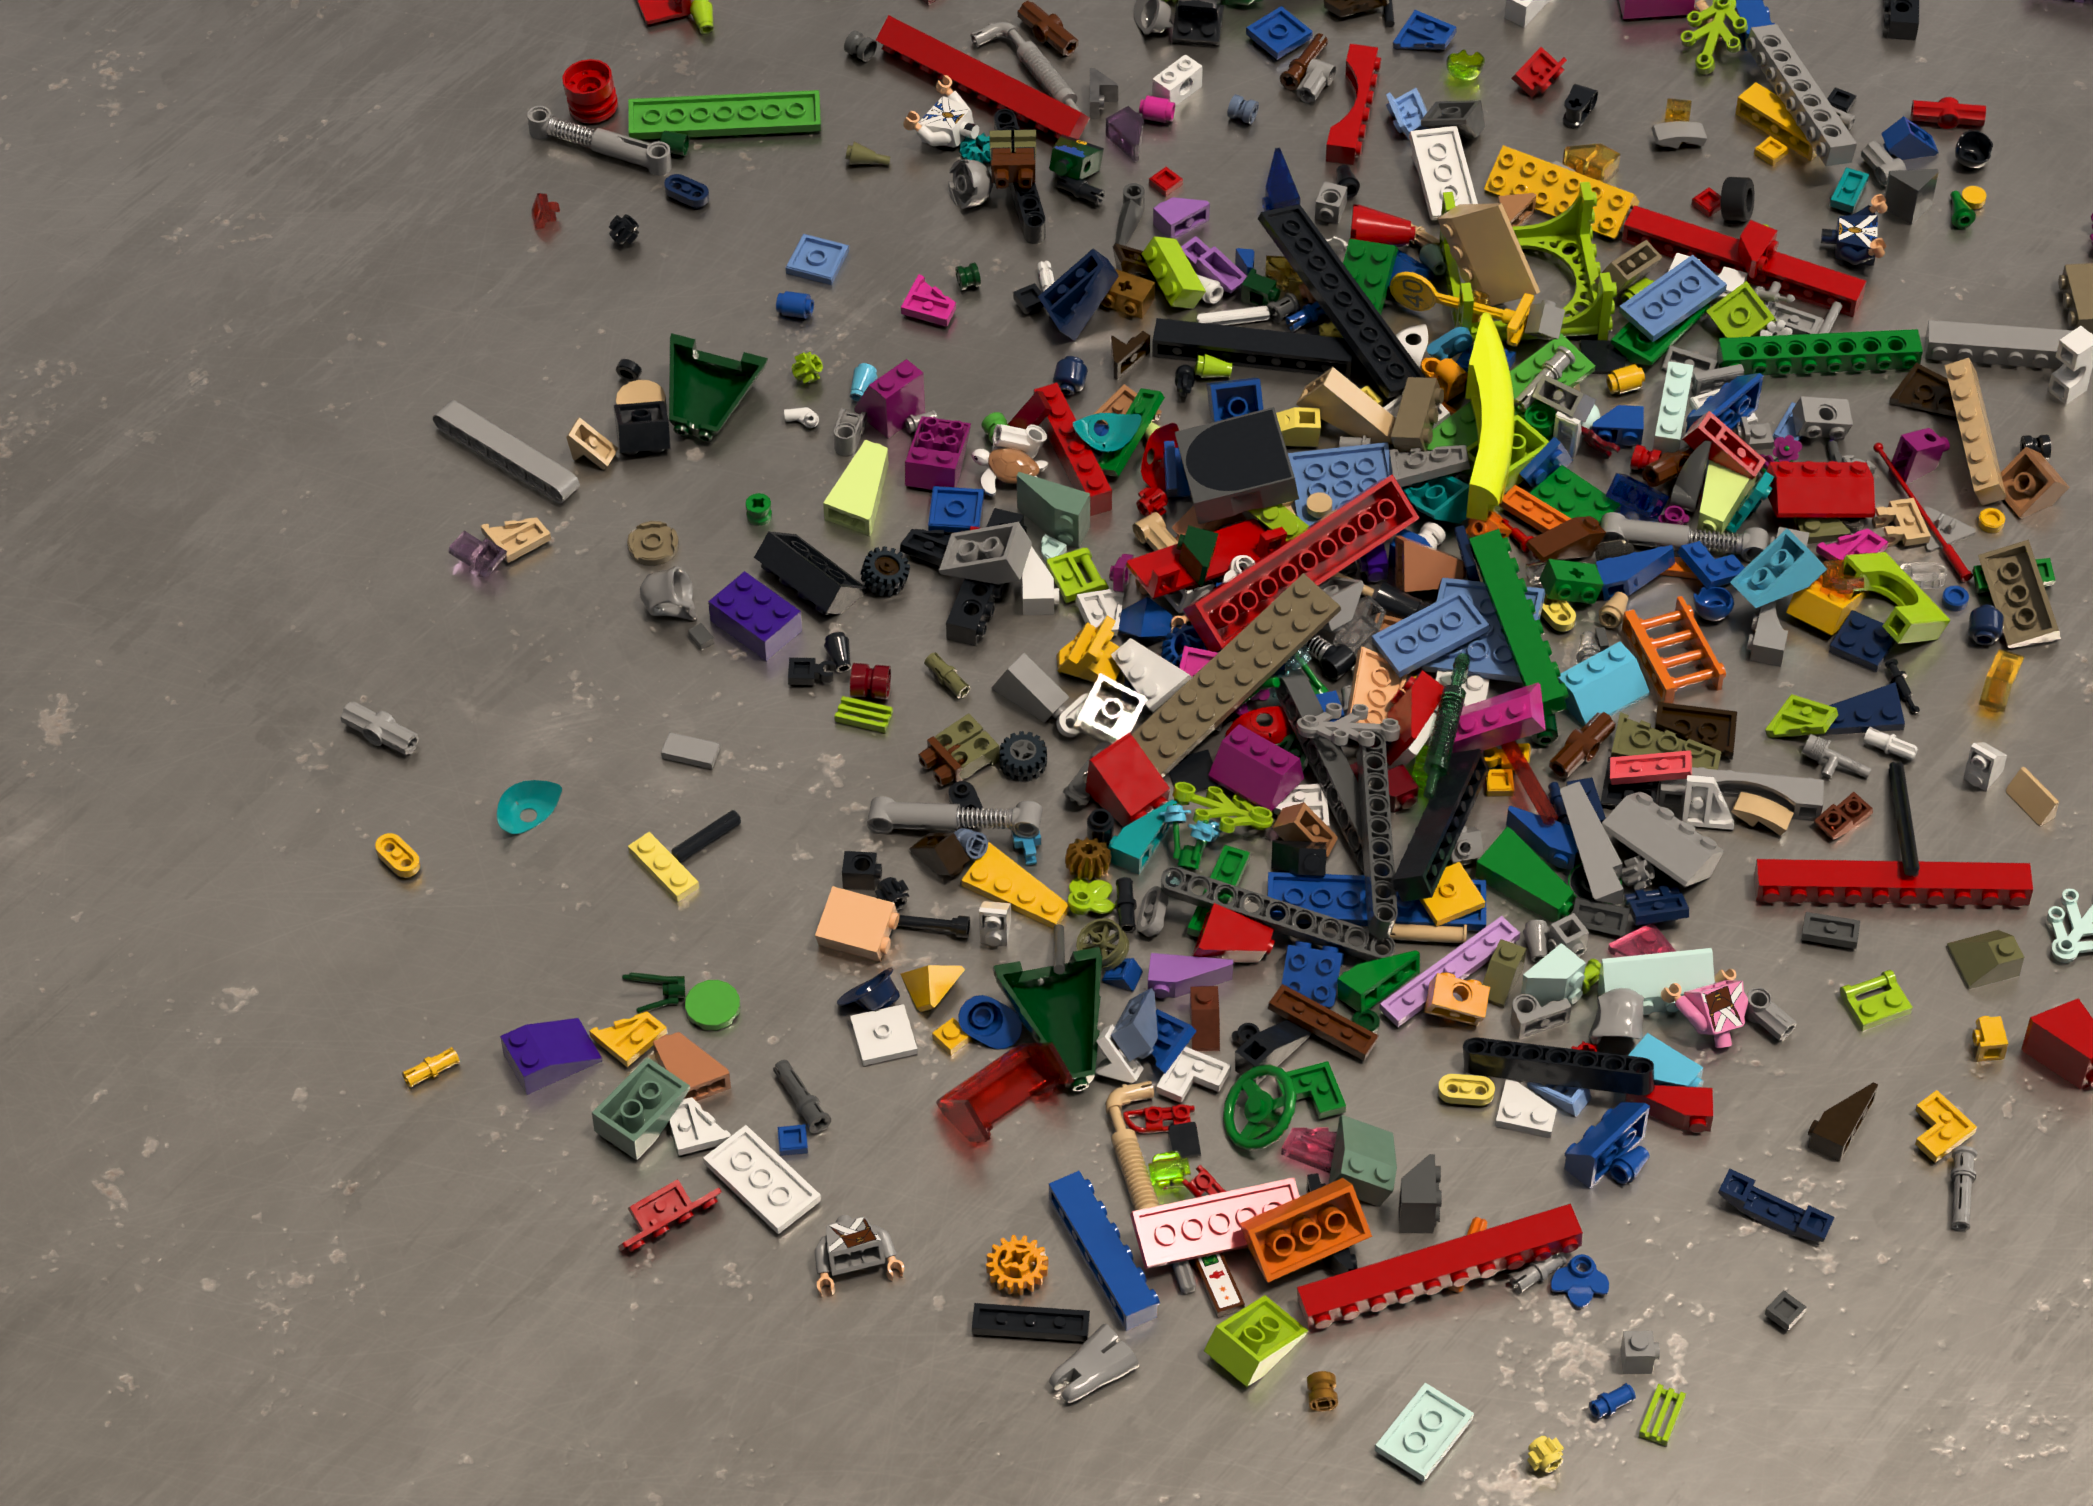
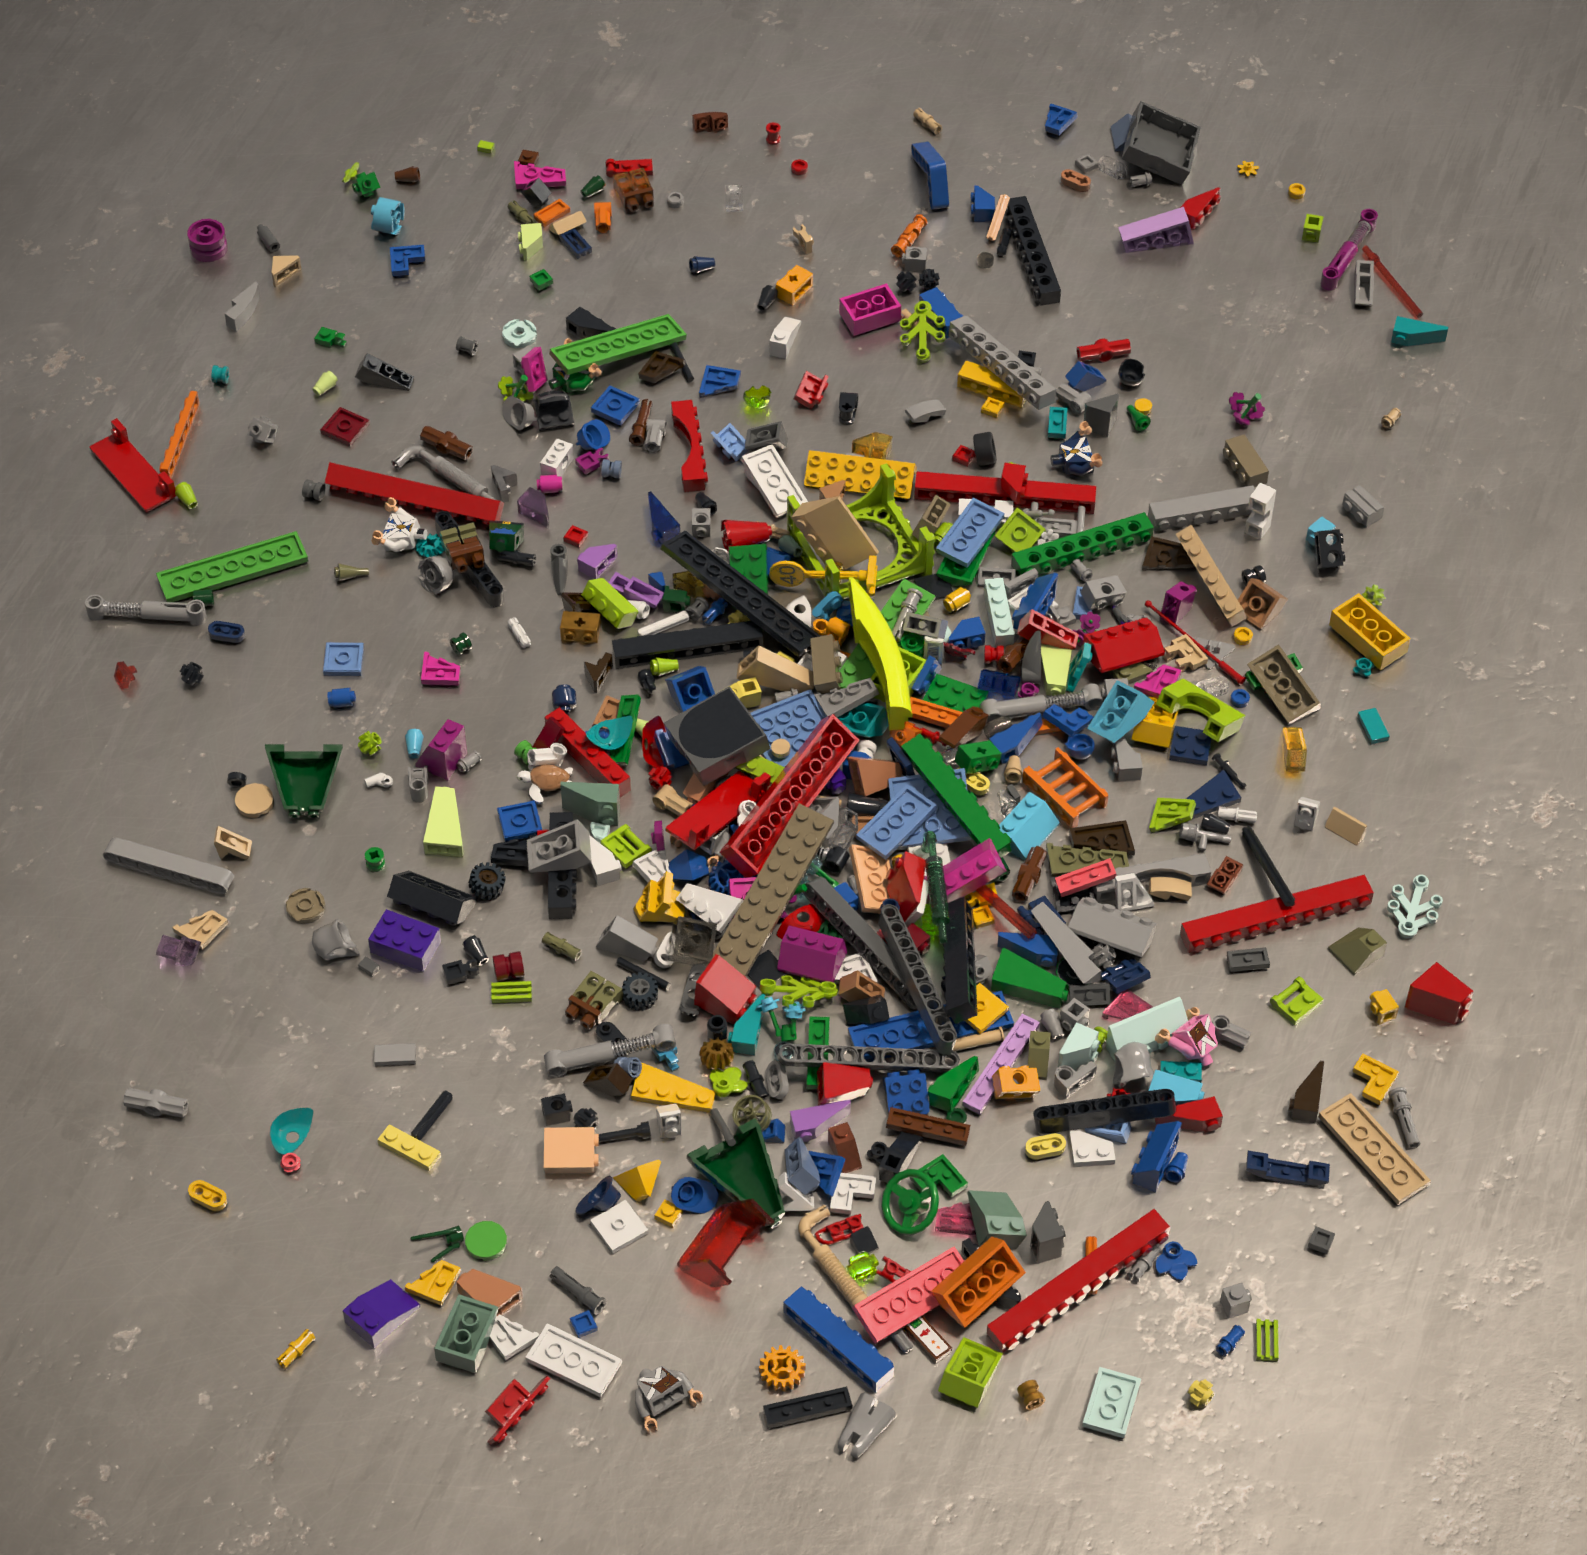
camera: 20 degrees left, 0 degrees up
red wheel [562,59,618,124] -> none
black slope [614,401,670,455] -> none
magenta slope [905,416,971,490] -> none
black plate [1013,283,1044,314] -> none
dark blue wedge [1038,249,1119,341] -> none
dark green slope [1176,525,1218,586] -> none
light grey plant [1296,703,1400,747] -> none
light grey brick [1524,300,1565,340] -> none
clear yellow bracket [1664,98,1692,123] -> none
clear orange bracket [1822,559,1864,594] -> none
dark blue head [1968,604,2004,645] -> none
none -> coral plate [280,1153,301,1173]
none -> magenta plate [575,448,609,474]
none -> blue piece [576,419,610,451]
none -> black bar [616,957,671,990]
none -> light grey pin [1070,559,1093,582]
none -> teal plate [1160,1061,1202,1083]
none -> black cone [1200,813,1230,835]
none -> tan plate [1318,1093,1431,1205]

